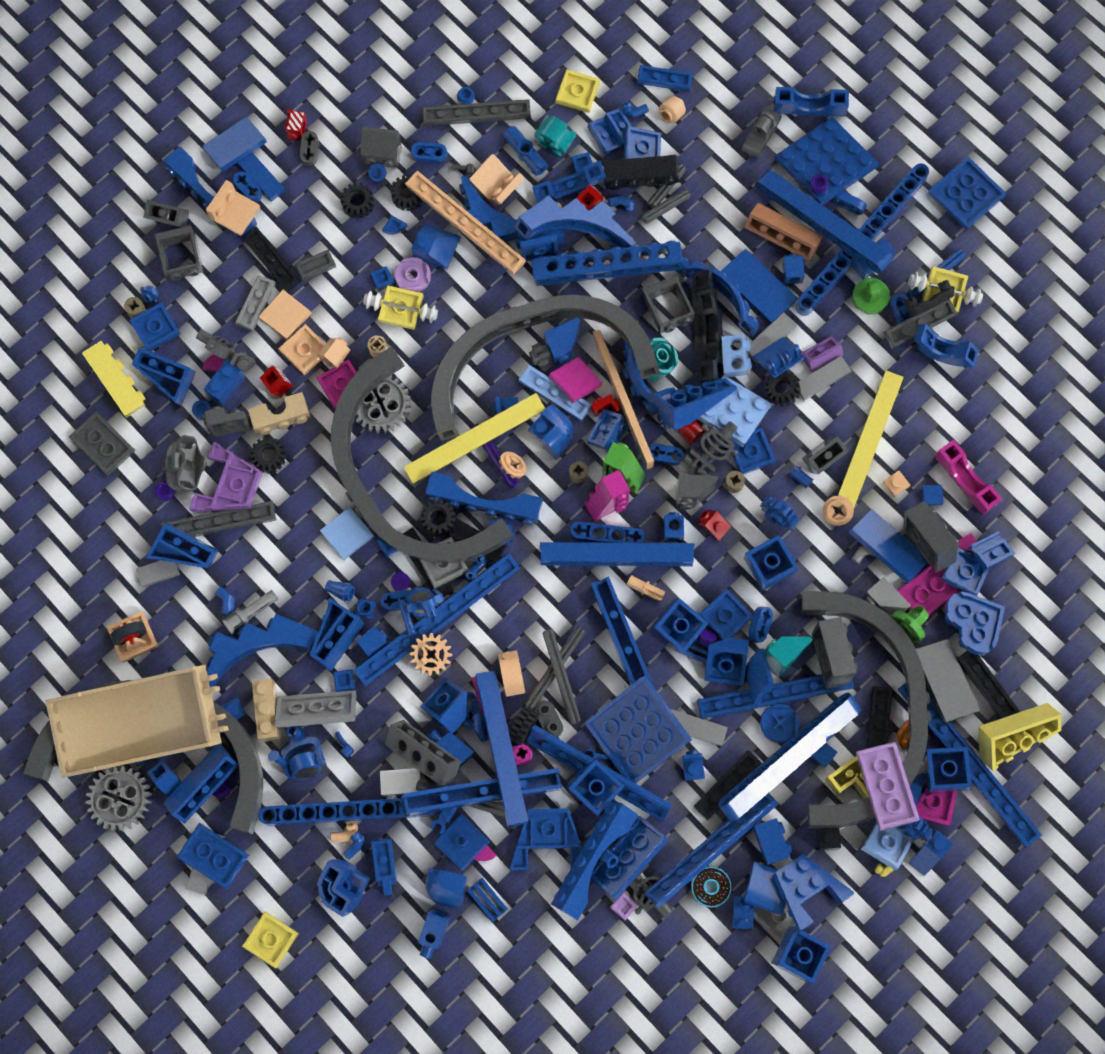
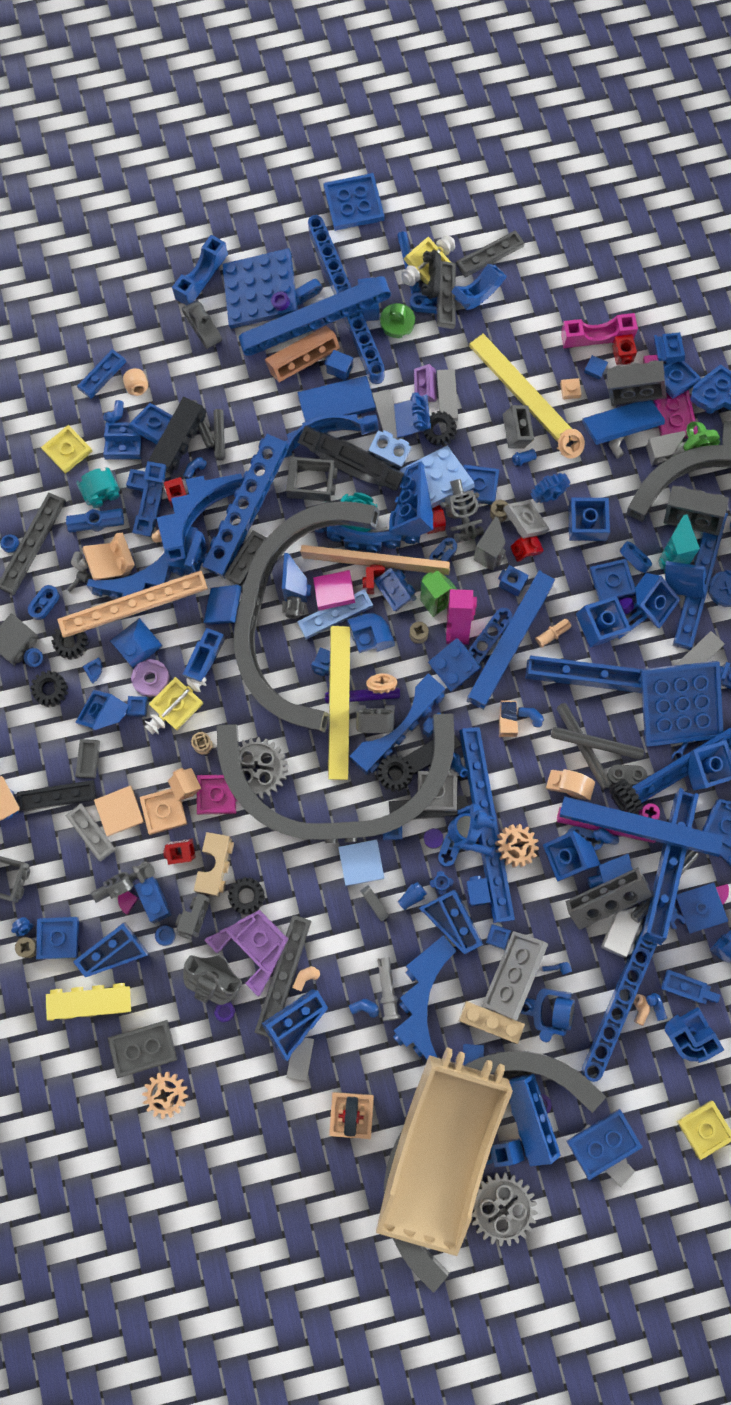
camera: 60 degrees left, 0 degrees up
none -> light grey arm [71,551,88,572]
none -> blue slope [75,690,129,730]
none -> light nougat gear [142,1072,188,1119]
none -> blue slope [183,628,225,682]
none -> blue tile [203,585,242,625]
none -> dark grey plate [224,530,267,586]
none -> light nougat arm [292,966,320,992]
none -> dark grey piece [356,705,395,733]
none -> dark grey beam [360,885,389,922]
none -> blue plate [428,638,482,692]
none -> dark grey tile [456,230,525,278]
none -> leg [499,700,518,737]
none -> light grey plate [503,500,550,538]
none -> blue arm [518,707,544,728]
none -> red brick [612,334,637,365]

